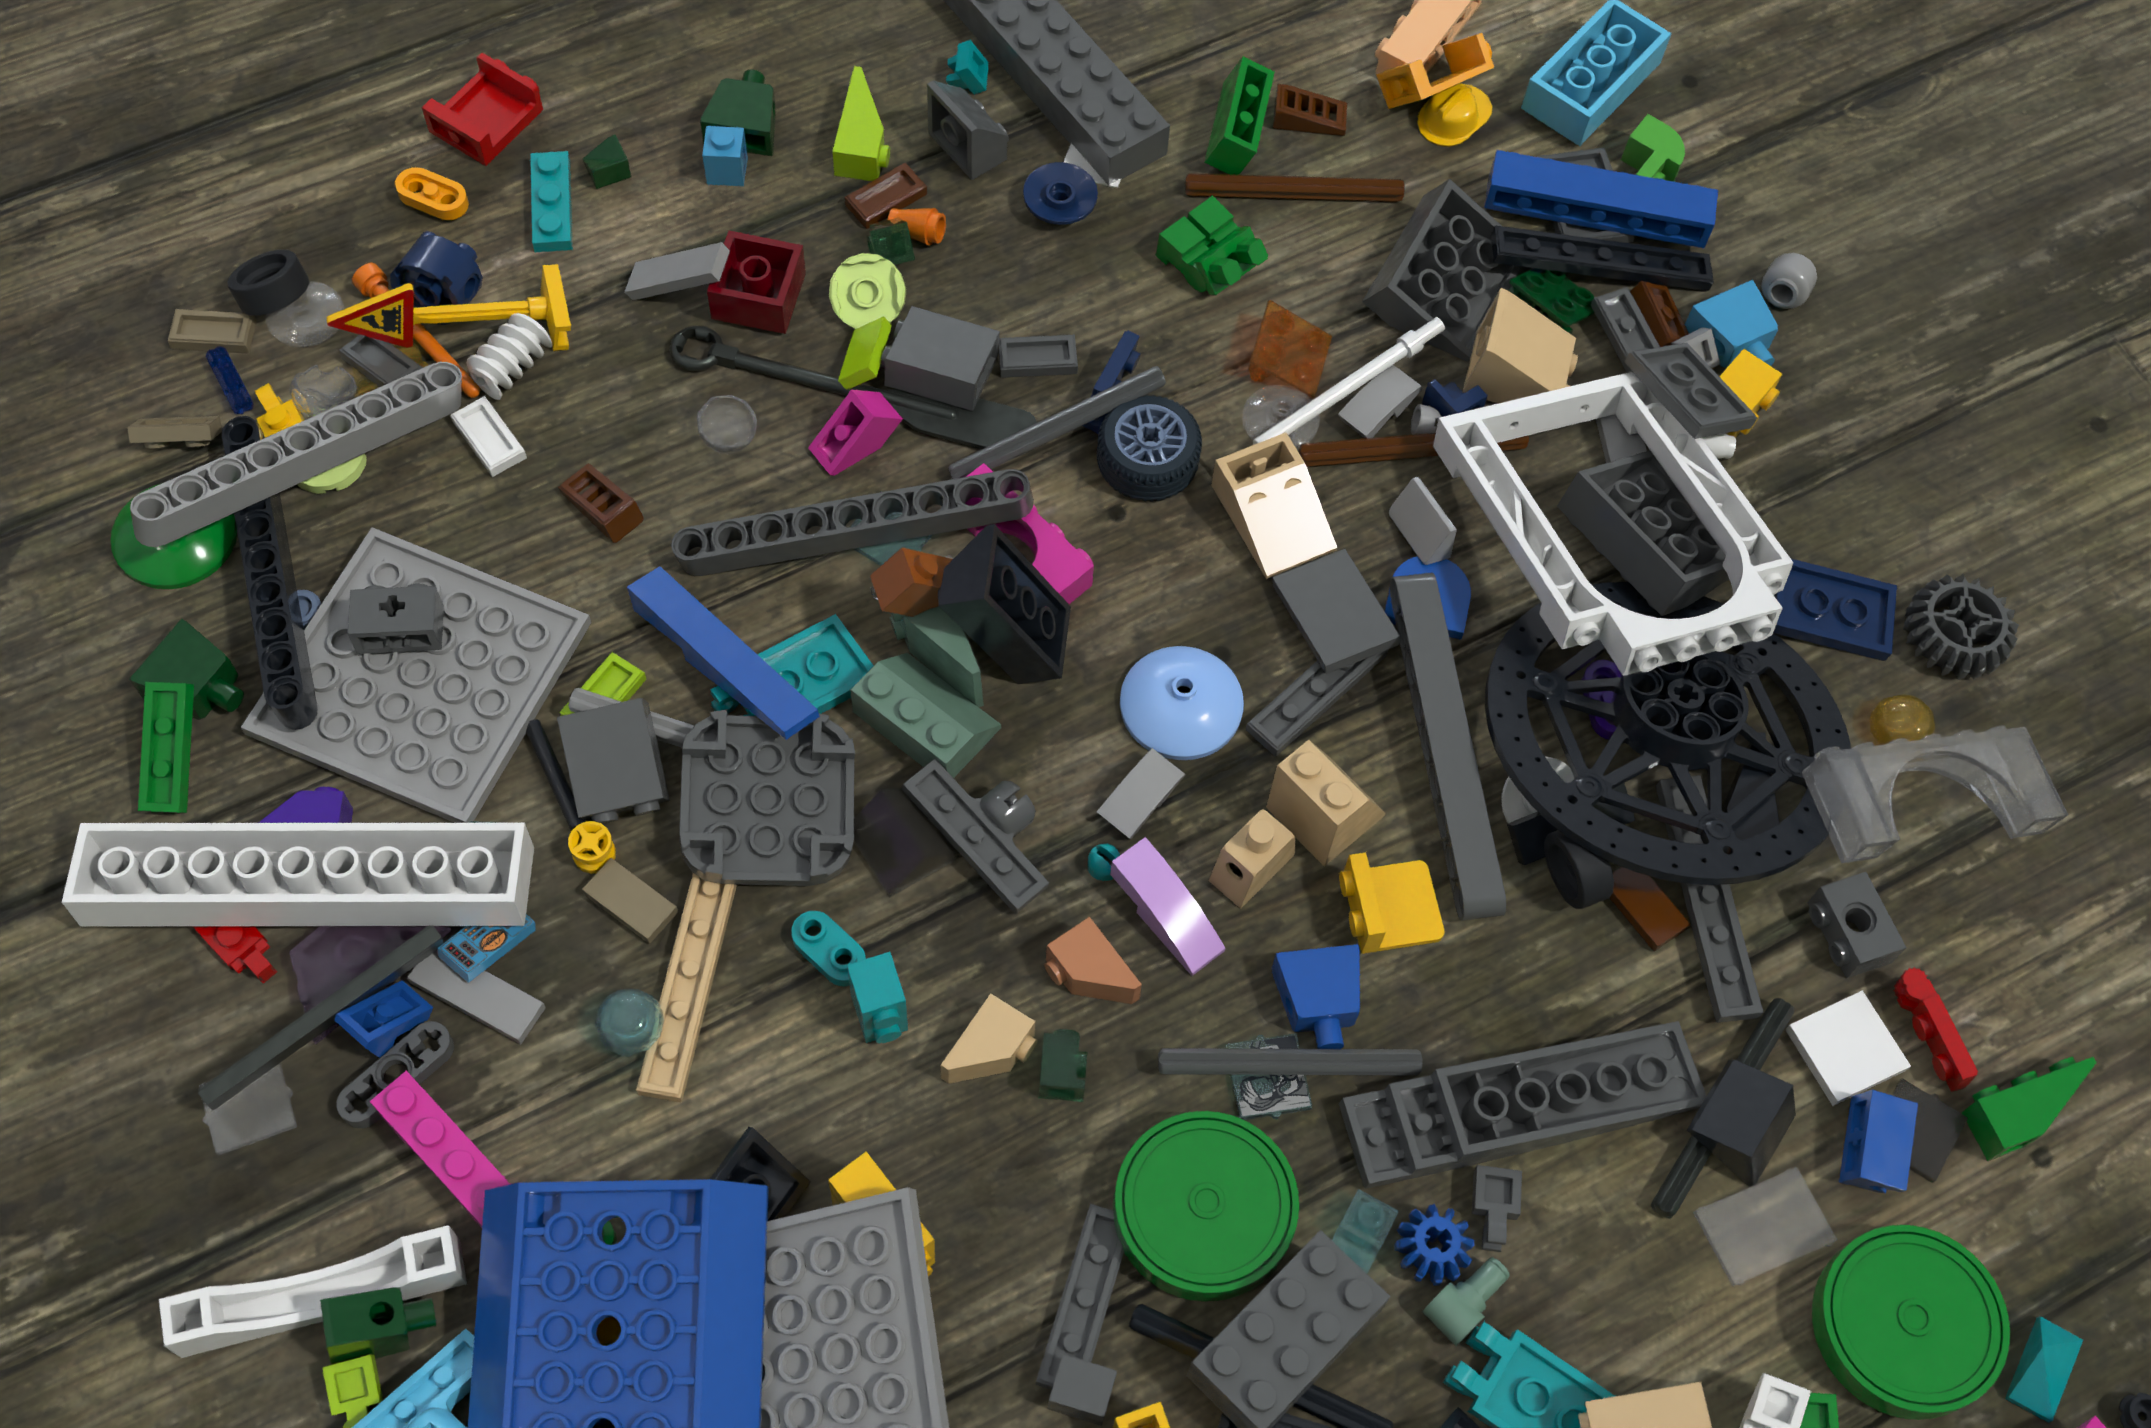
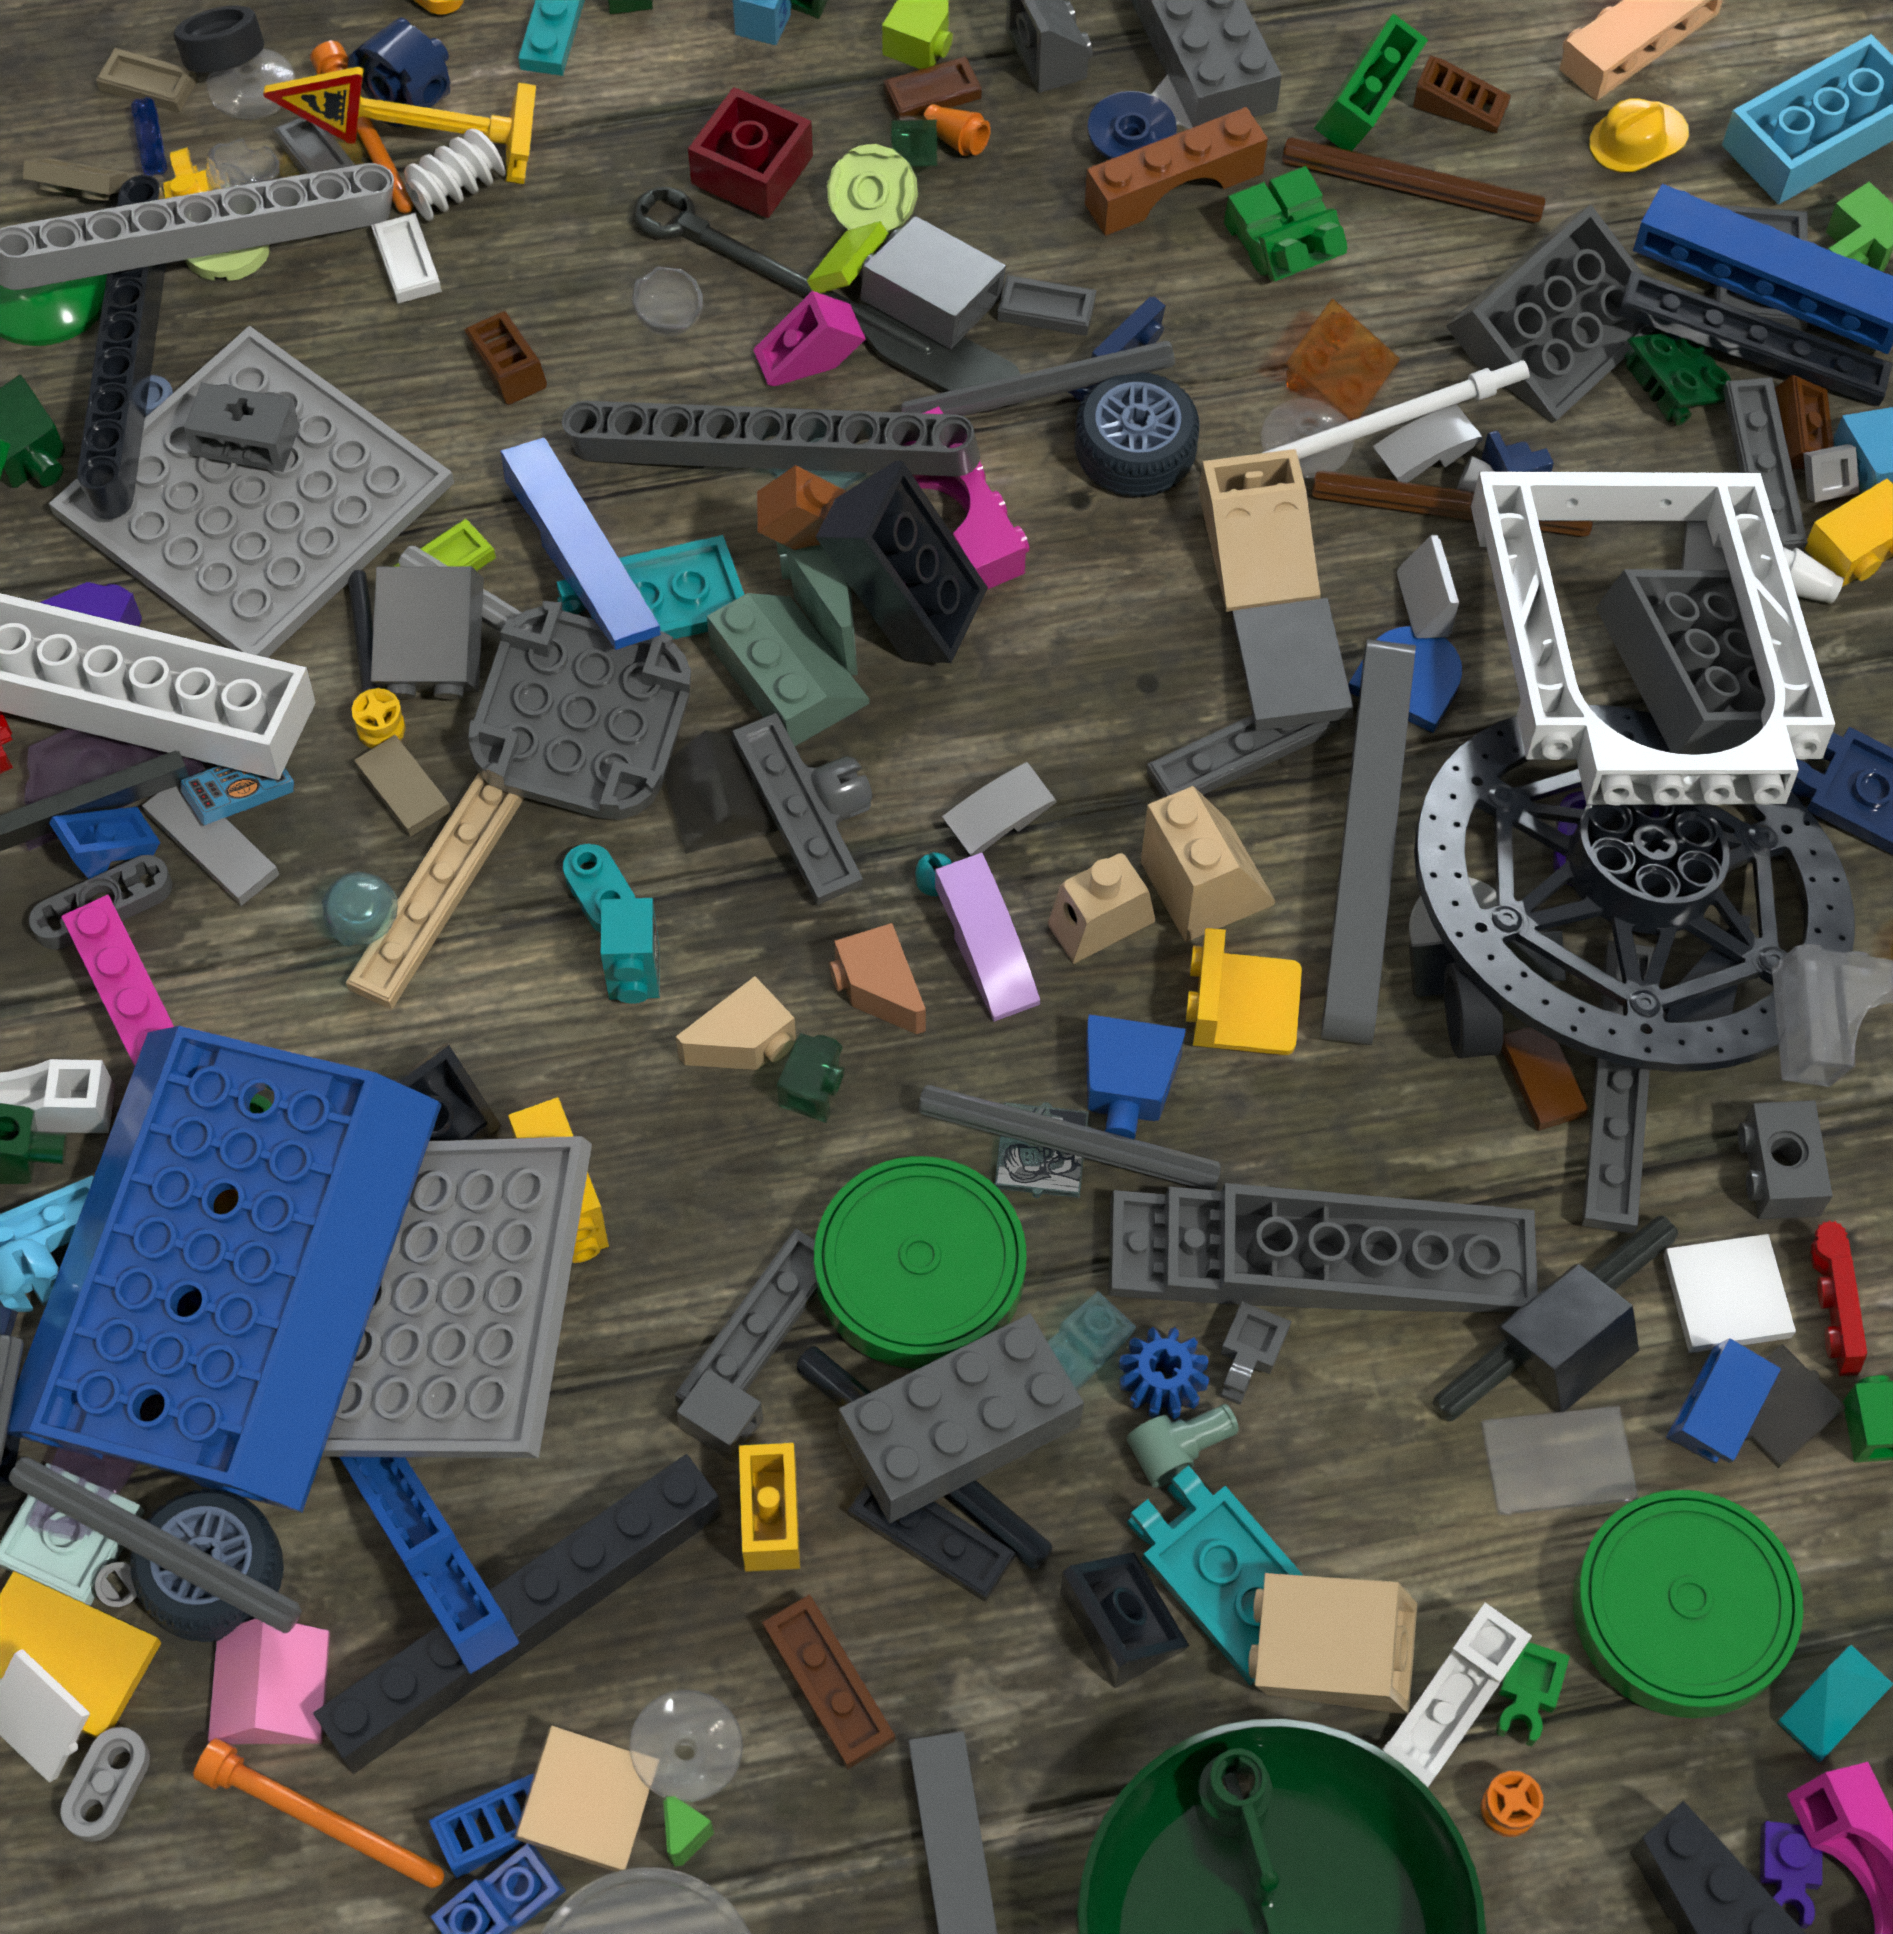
camera: 20 degrees right, 0 degrees up
light grey tile [625,242,730,300] -> none
light blue dish [1120,646,1244,760] -> none
light orange panel [1376,33,1495,109] -> none
tan slope [1463,288,1578,404] -> none
dark grey tile [1624,343,1757,439] -> none
none -> dark orange arch [1085,107,1268,236]

